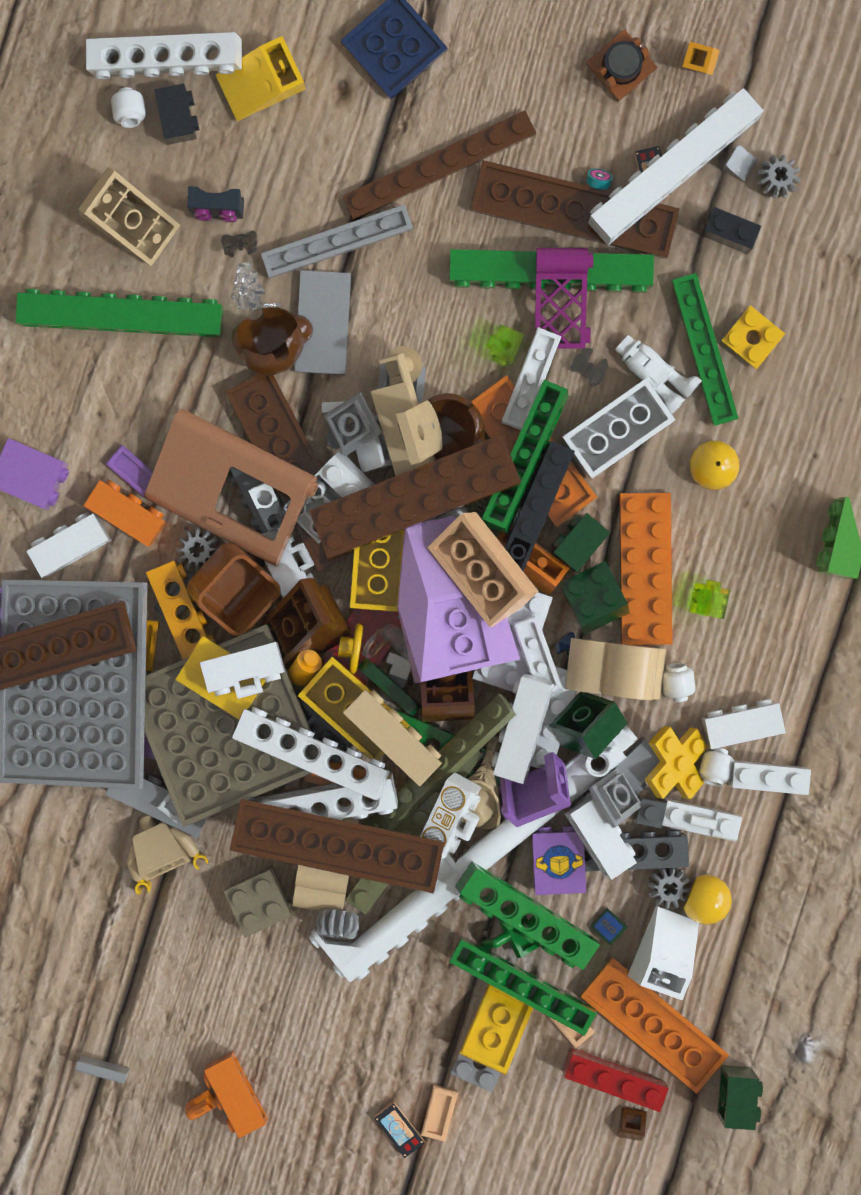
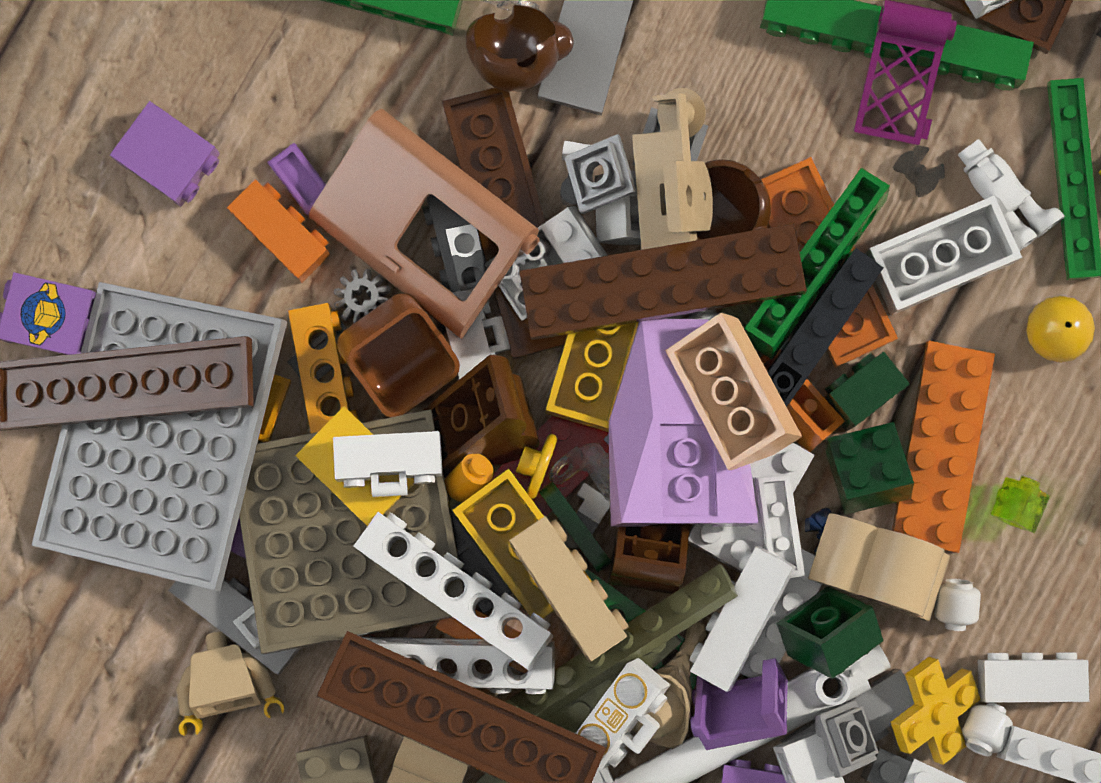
camera: 15 degrees right, 5 degrees down
white brick [27,512,112,578] -> none
clear neon green brick [486,324,524,367] -> none
white tile [501,327,561,431] -> none

